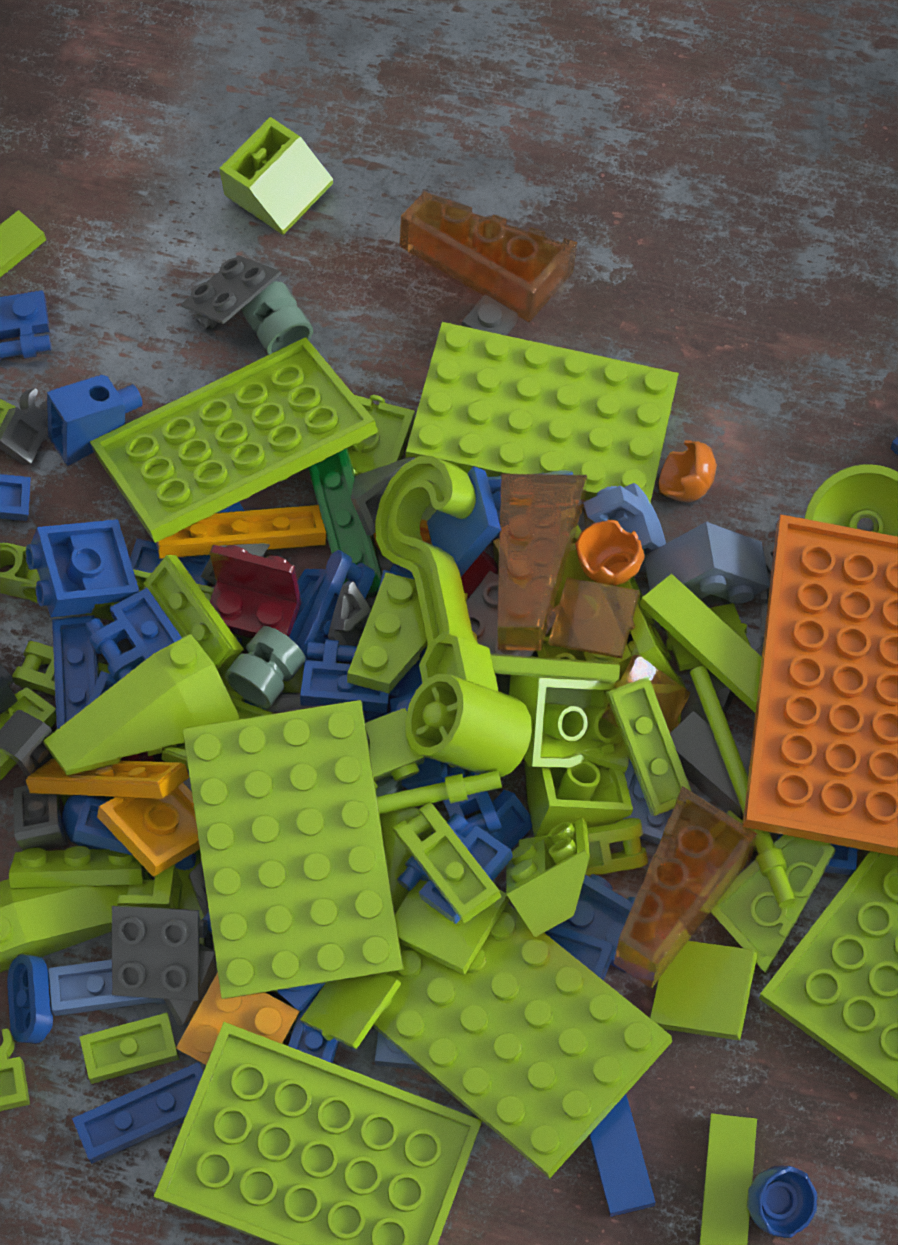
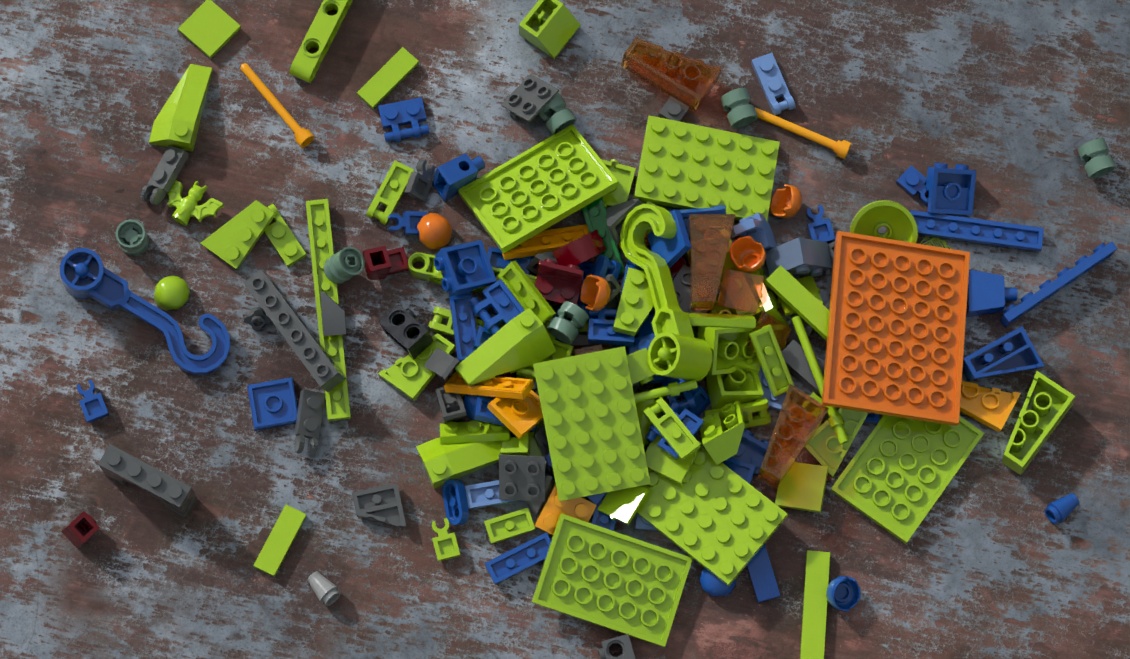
camera: 10 degrees left, 10 degrees up
none -> orange hair [417,213,452,250]
none -> dark red brick [552,229,606,267]
none -> orange hair [580,274,611,311]
none -> blue hair [700,568,737,597]
none -> sand green wheel [720,88,758,129]
none -> medium blue plate [751,53,796,116]
none -> light orange piece [754,107,852,159]
none -> blue plate [806,205,835,243]

